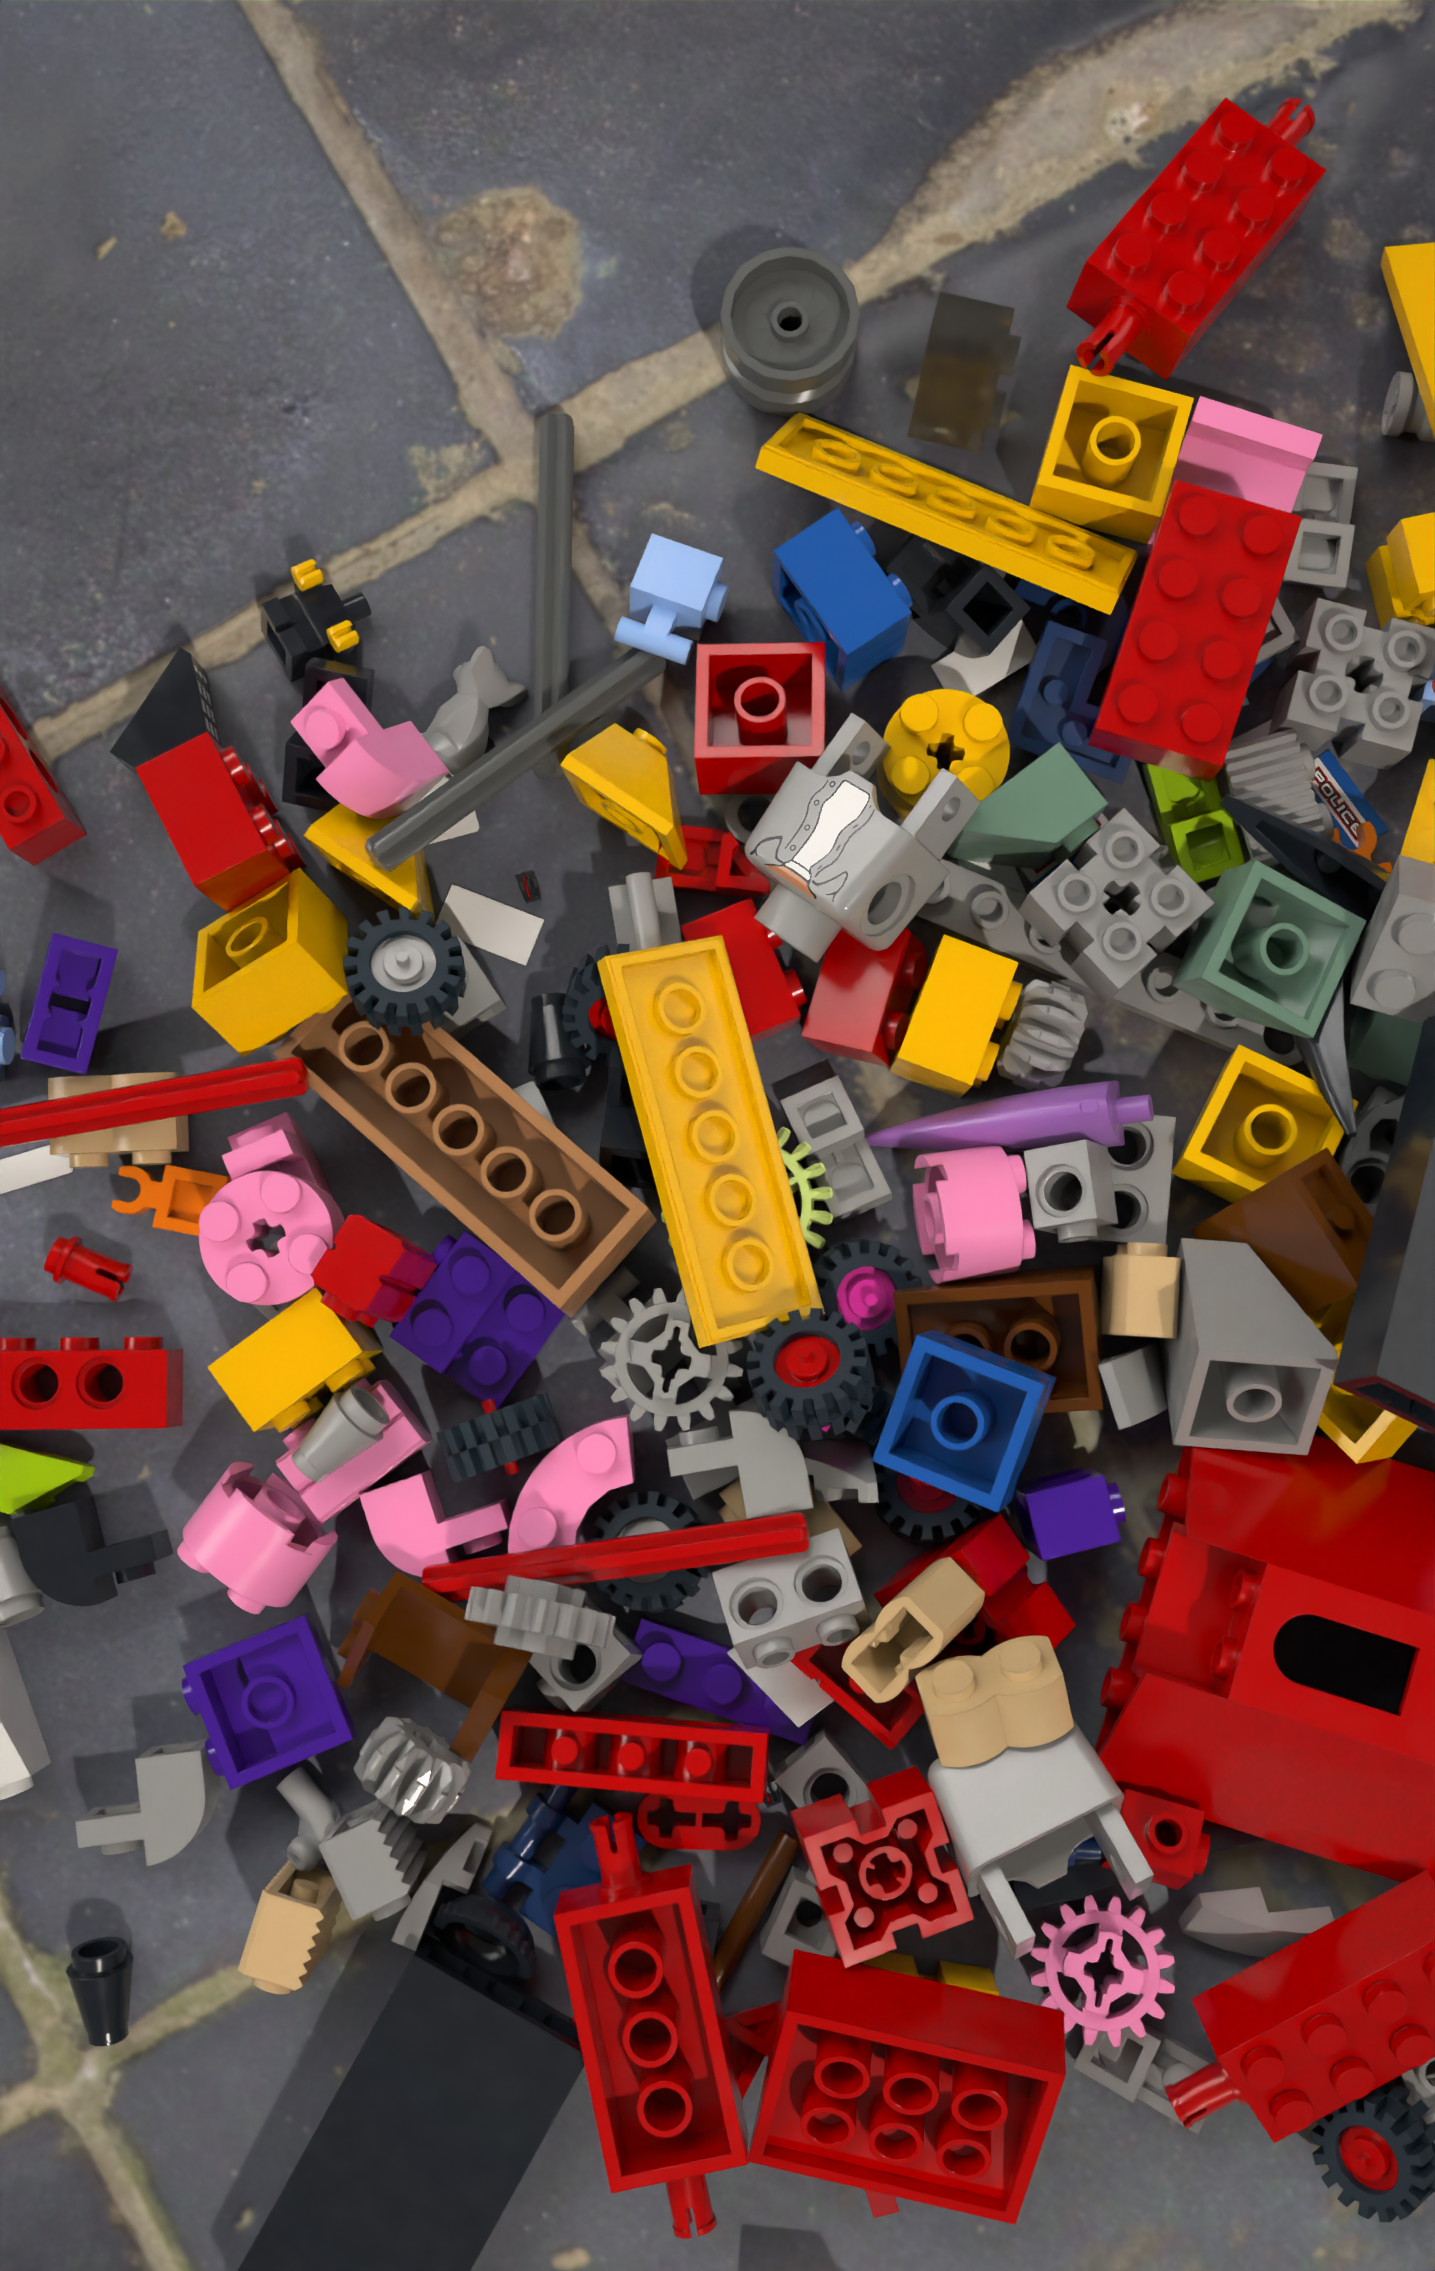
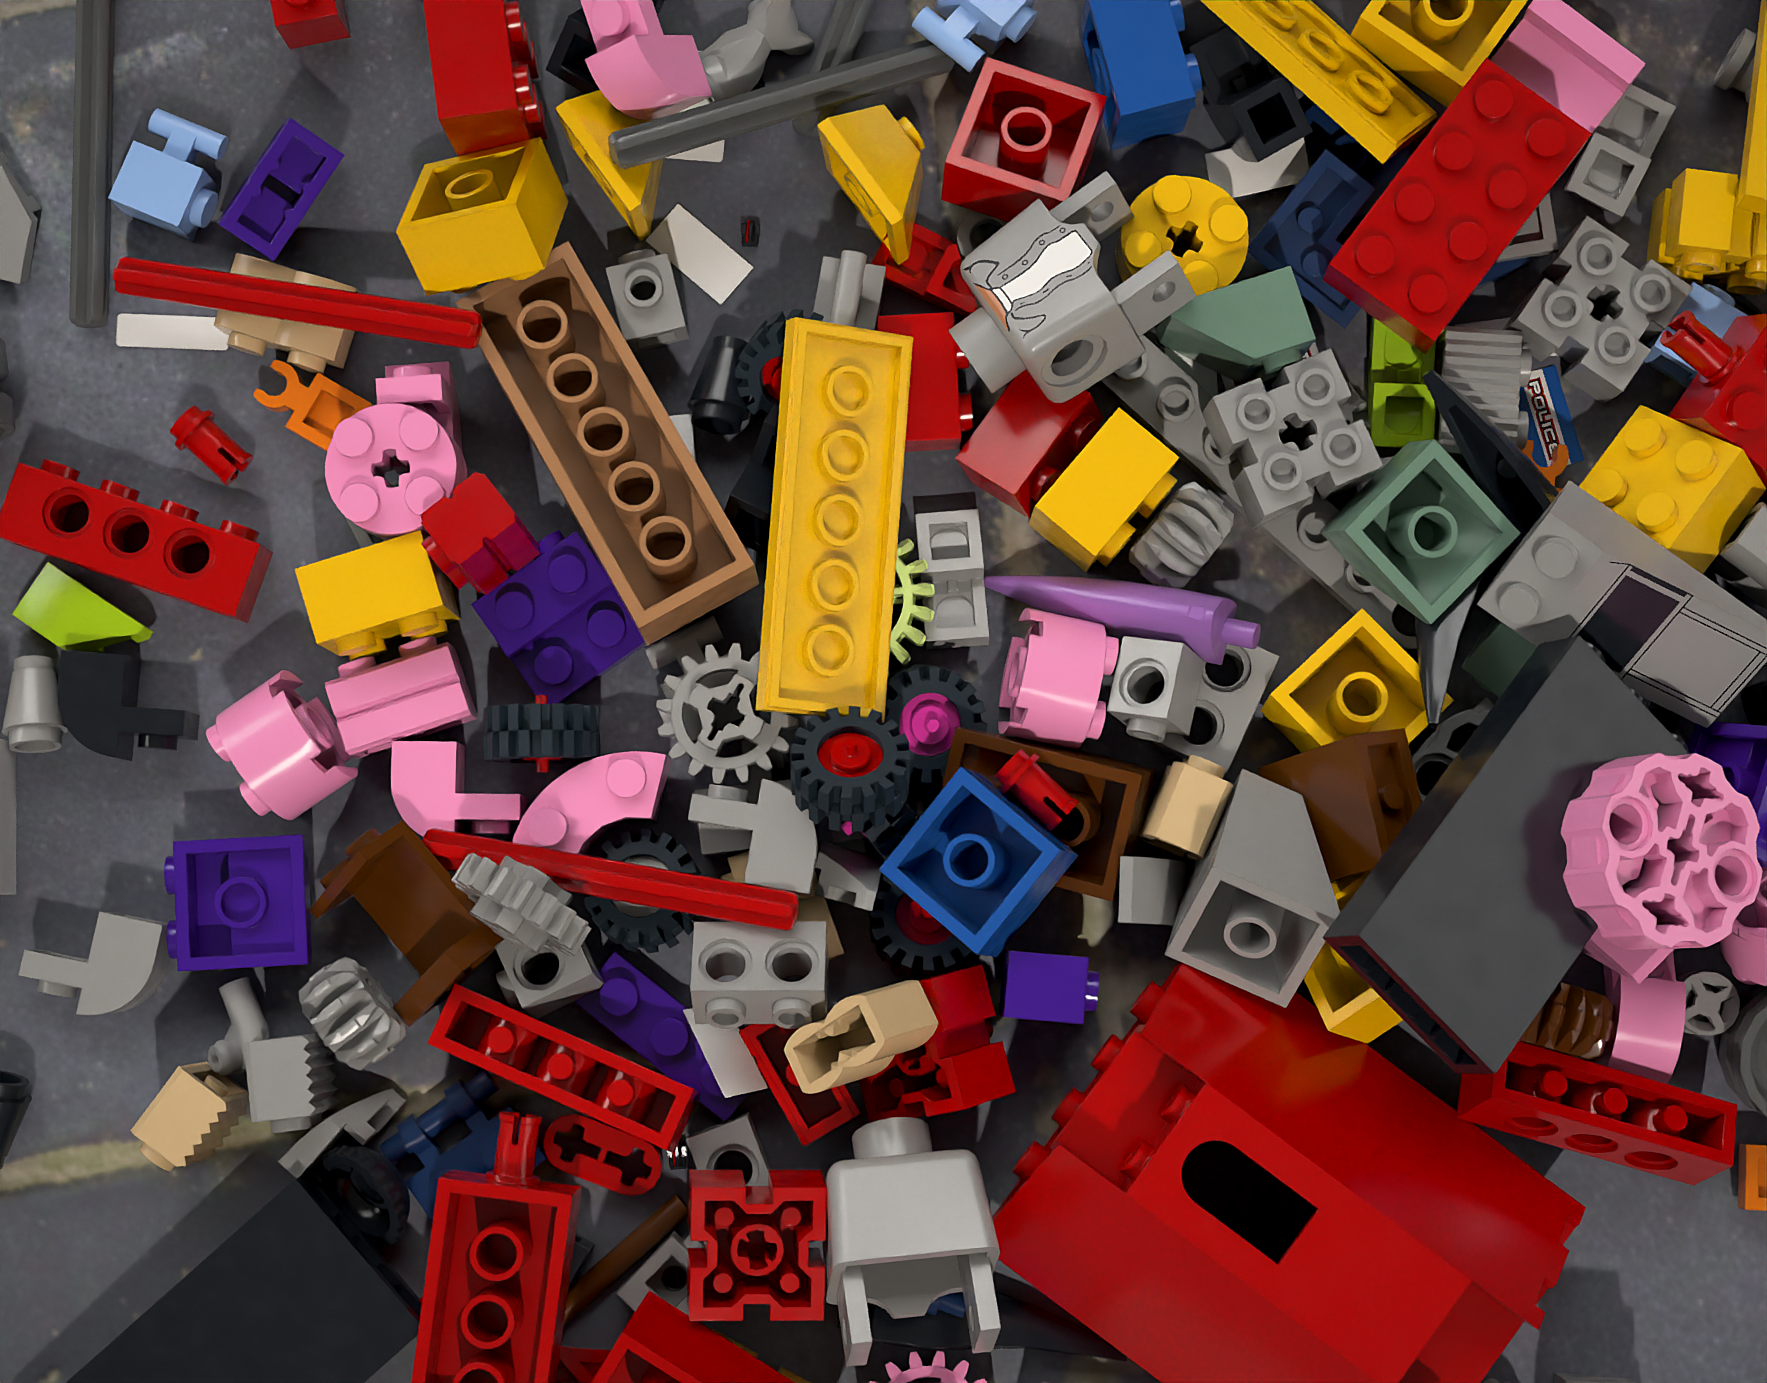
camera: 10 degrees right, 0 degrees up
light grey cone [292,1385,390,1482] -> none
black wheel [343,907,466,1036] -> none
tan brick [915,1636,1074,1768] -> none
red brick [1101,1788,1210,1890] -> none
none -> red pin [994,749,1079,832]

